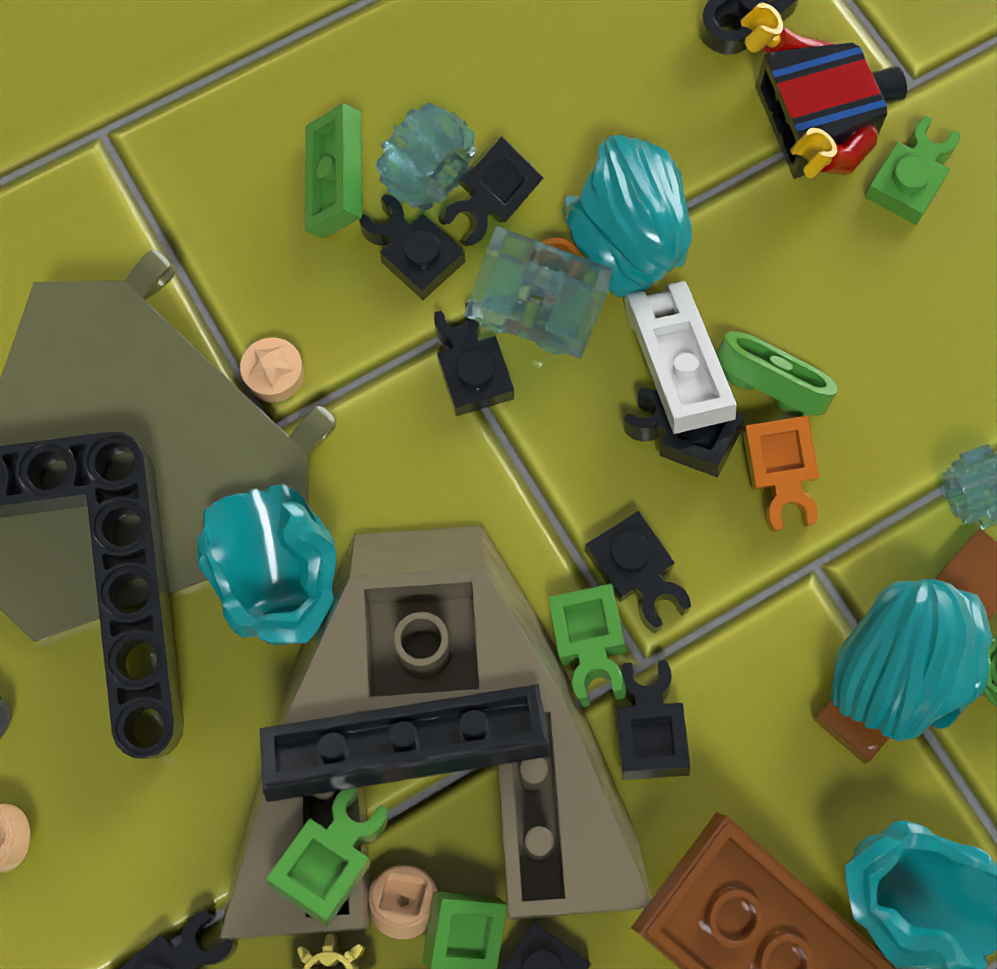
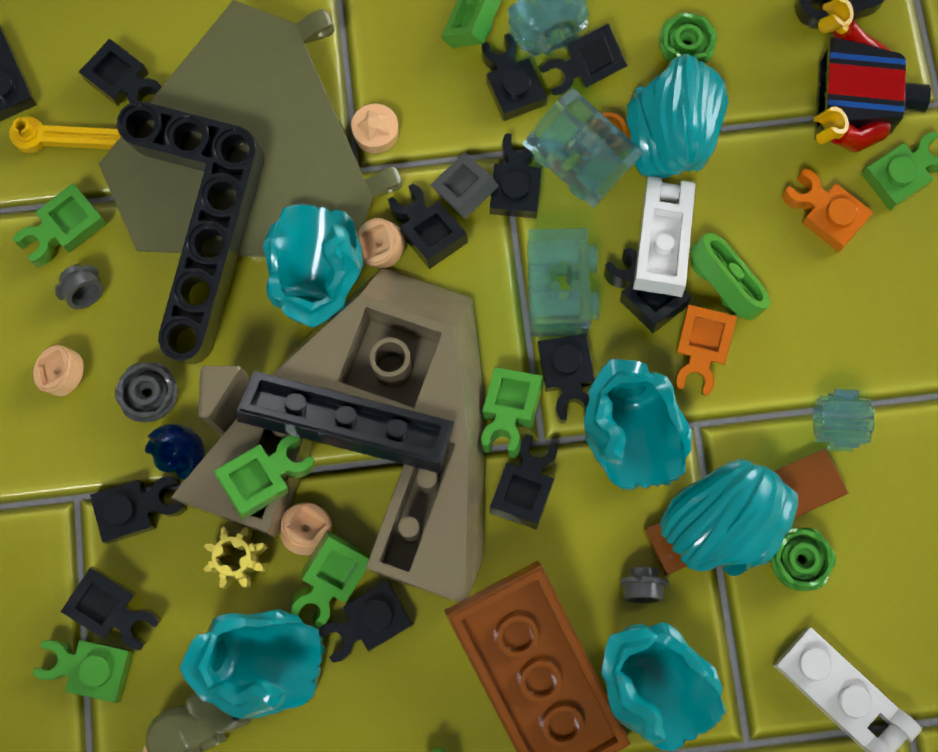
camera: 25 degrees right, 5 degrees up
none -> dark grey plate [115,363,178,422]
none -> clear blue plate [145,423,205,480]
none -> dark tan slope [198,366,251,436]
none -> light nougat tile [357,218,405,268]
none -> black plate [388,183,468,269]
none -> dark grey plate [431,152,499,219]
none -> clear light blue brick [527,228,599,337]
none -> teal hair [584,359,692,491]
none -> dark grey plate [619,567,669,603]
none -> bright green plate [659,13,717,63]
none -> orange plate [781,168,874,252]

